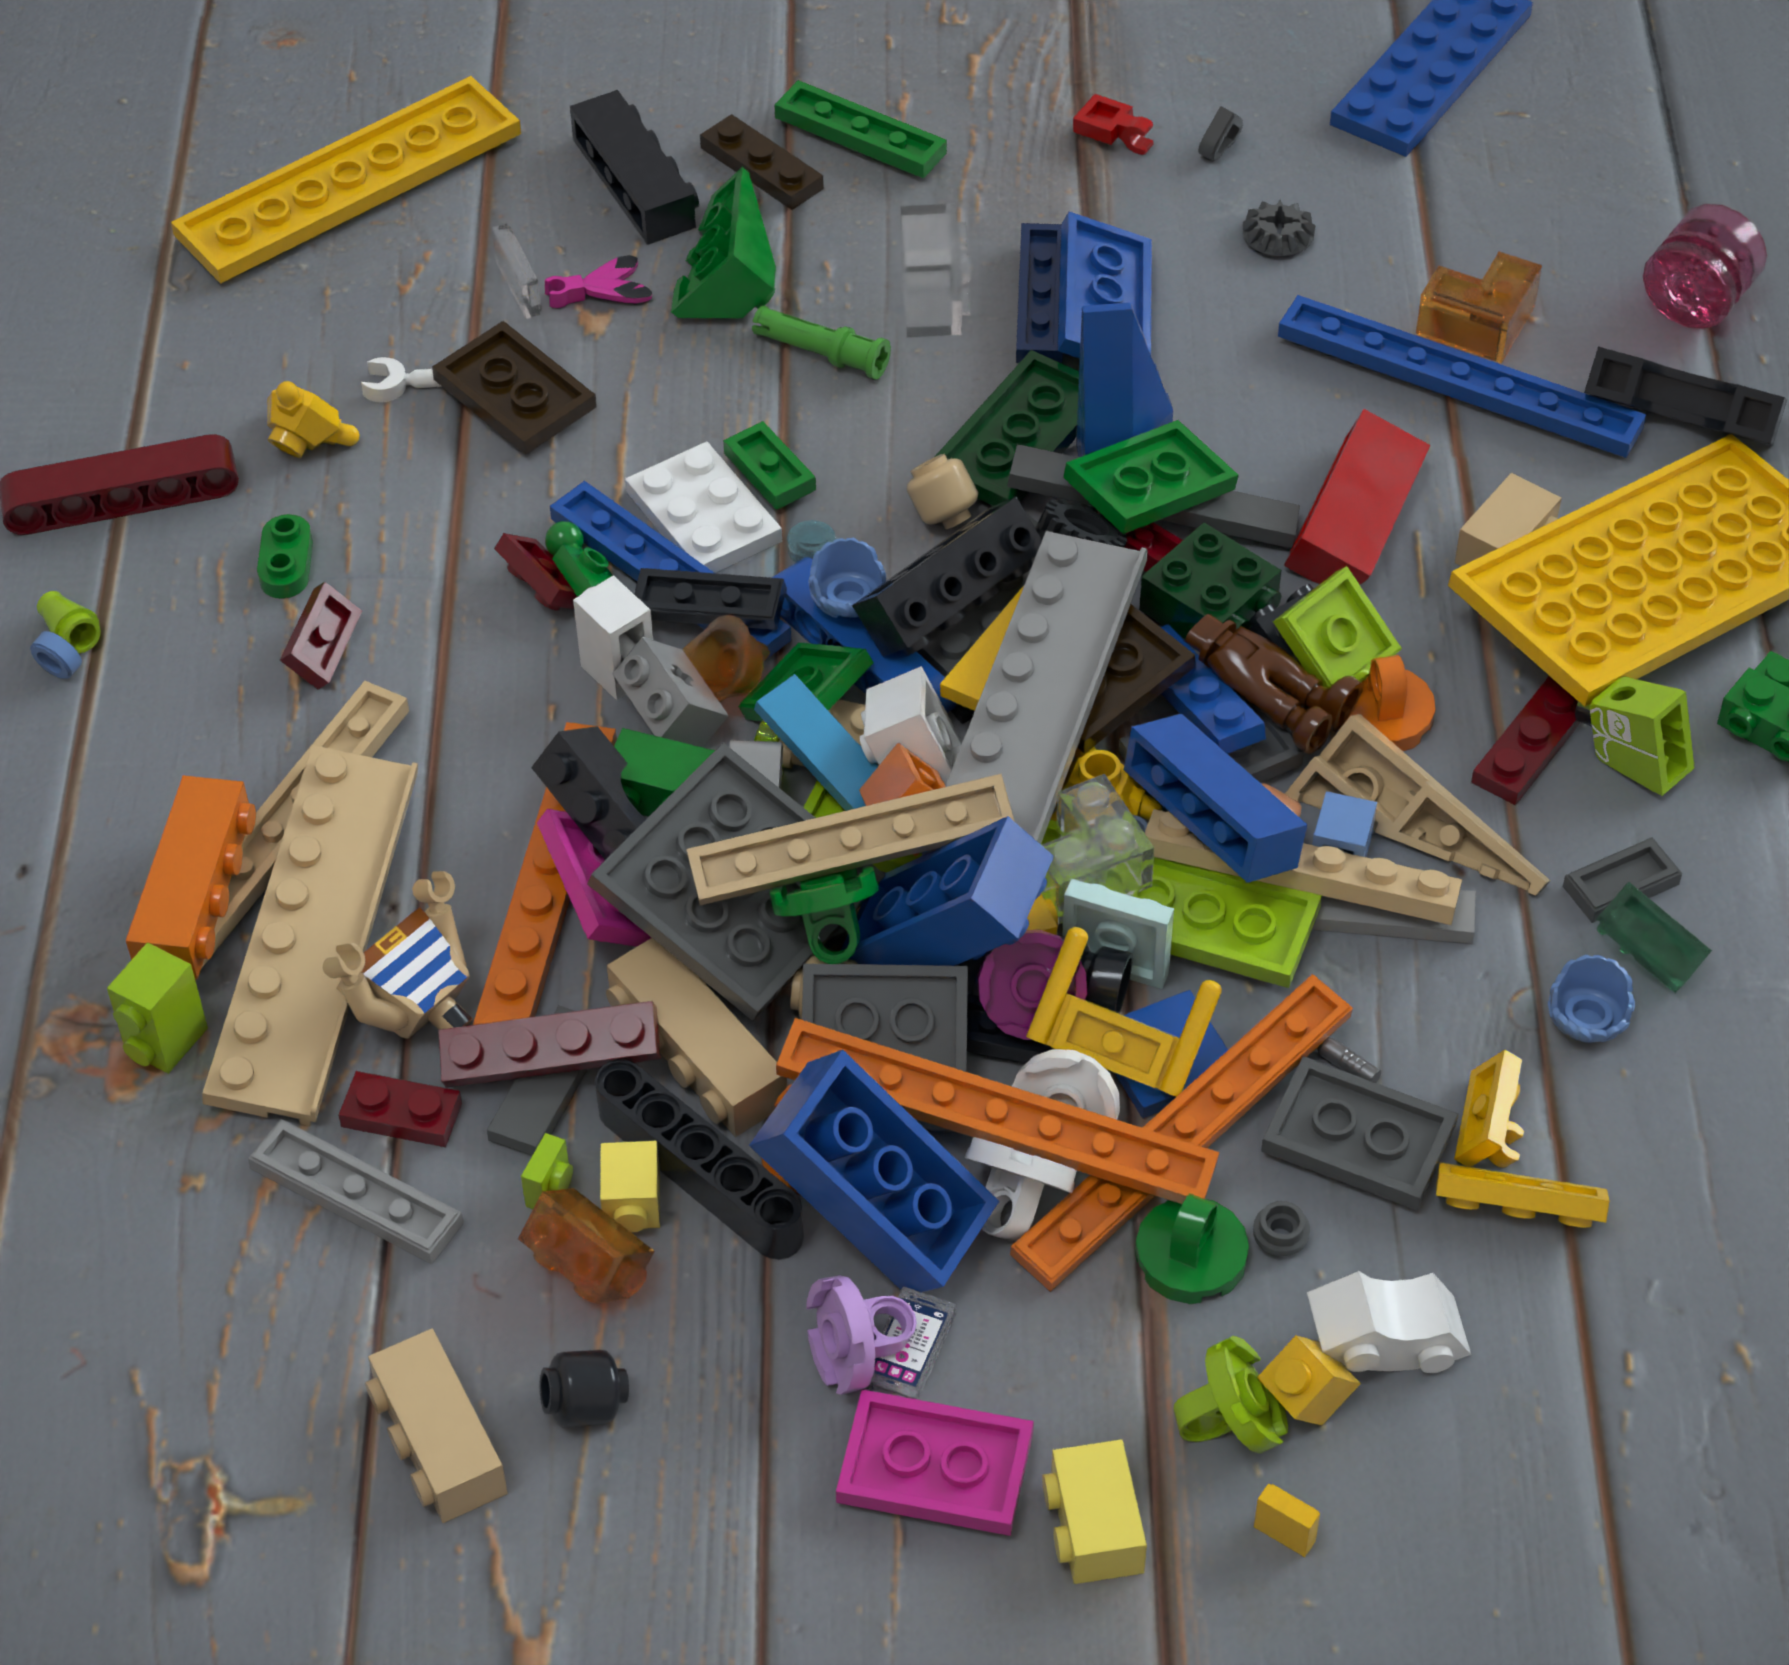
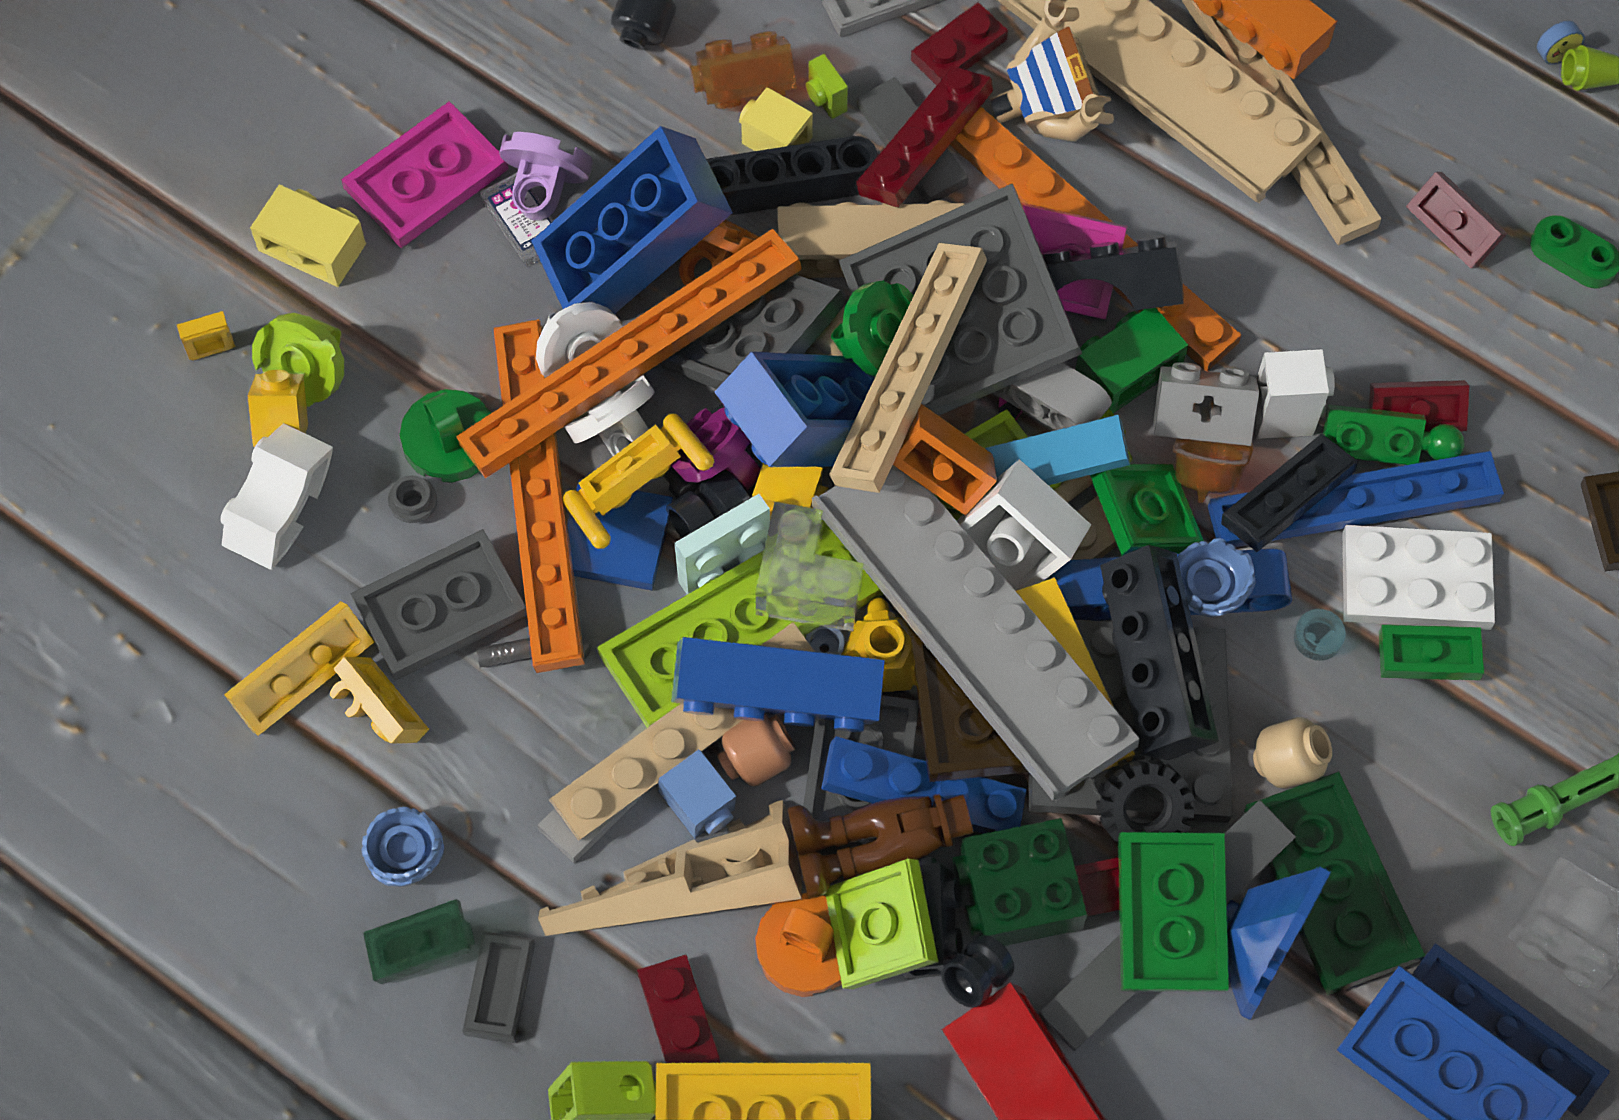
camera: 125 degrees right, 15 degrees up
none -> black wheel [941,935,1014,1008]

